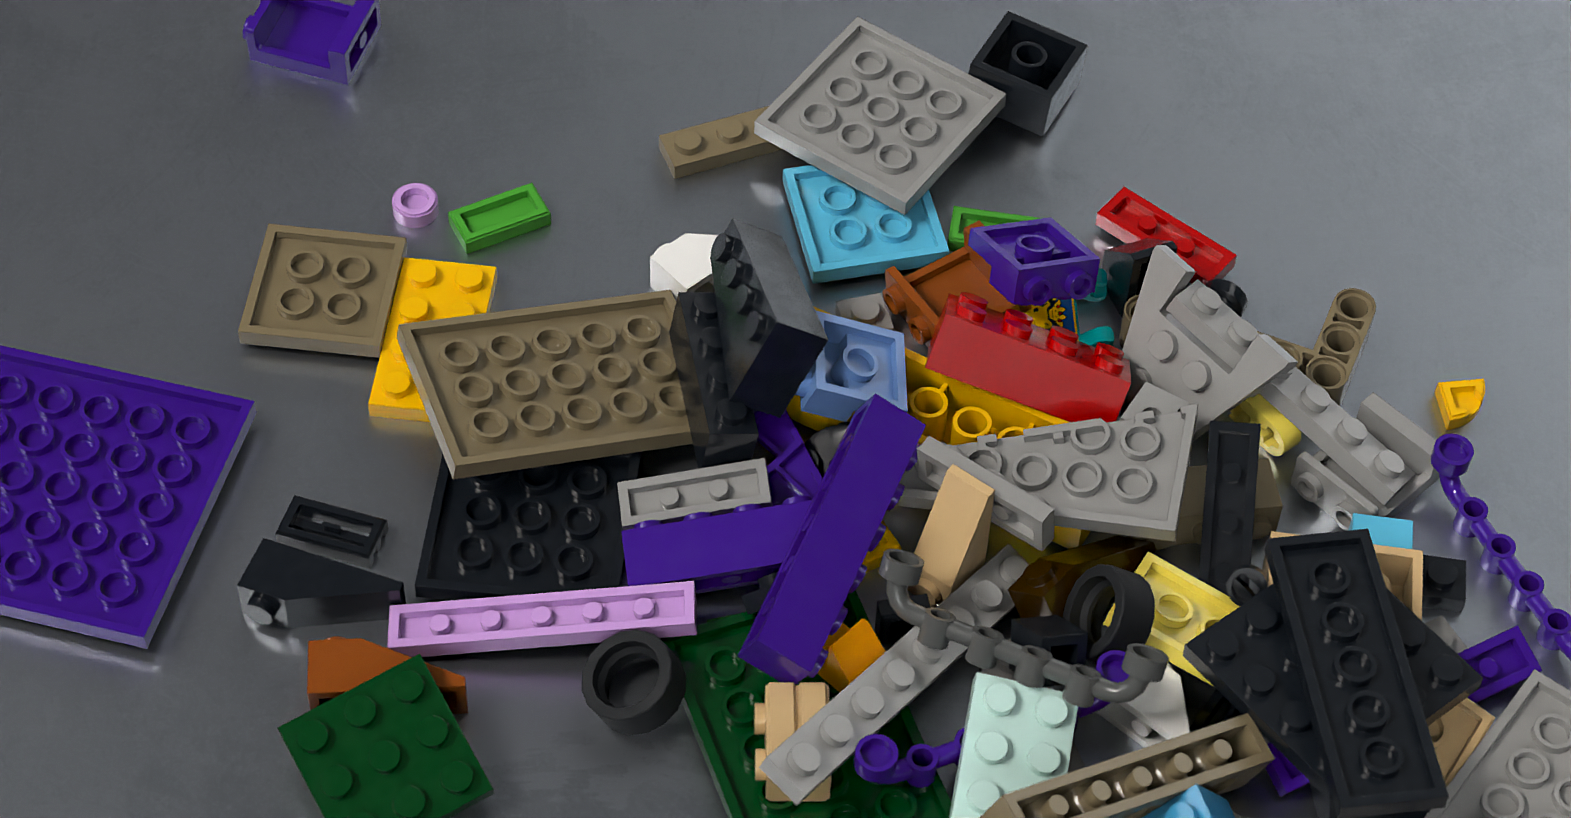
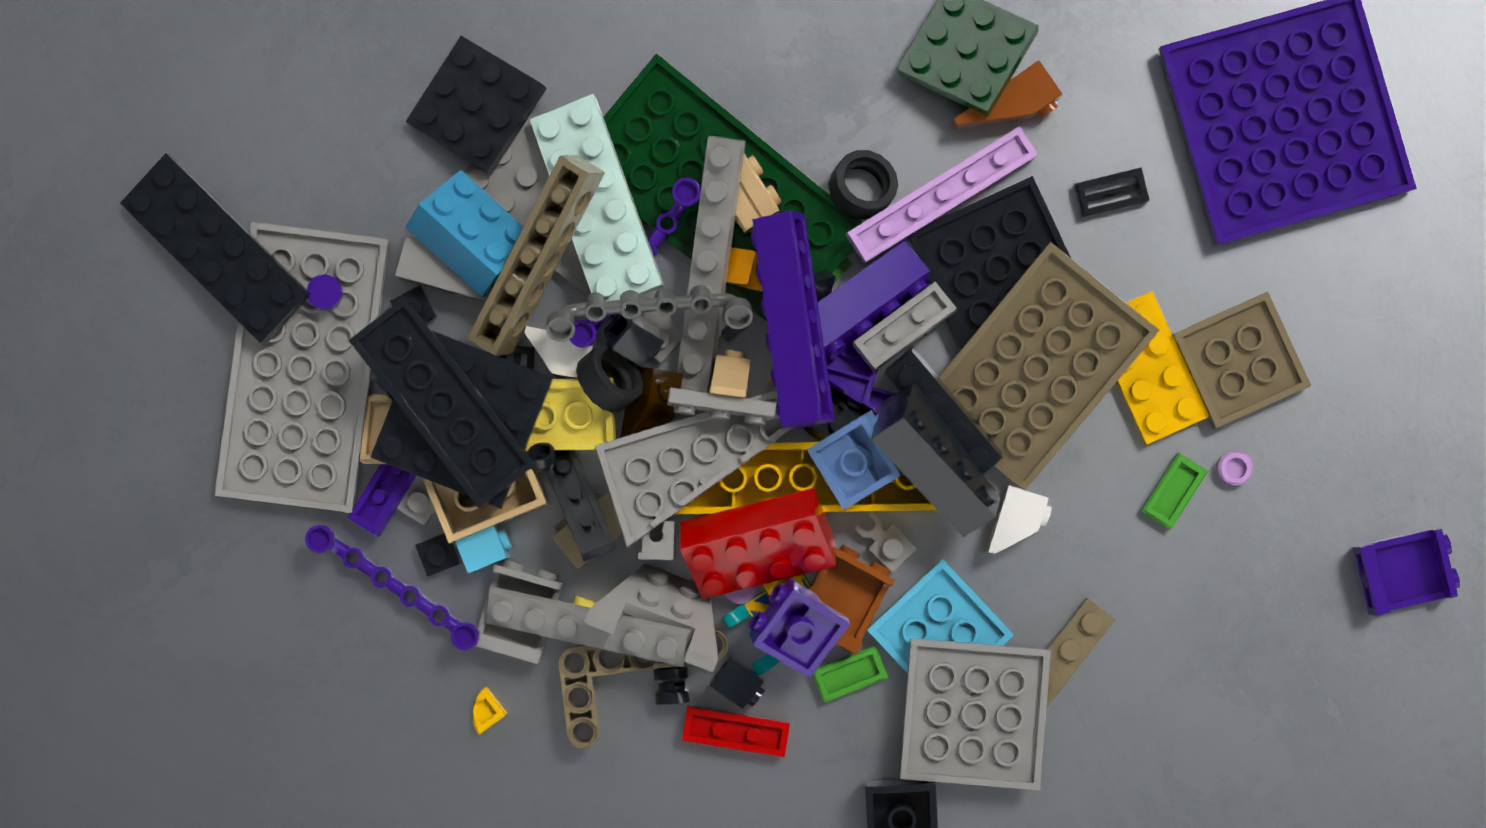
camera: 155 degrees right, 35 degrees up
black slope [237,538,406,628] -> none

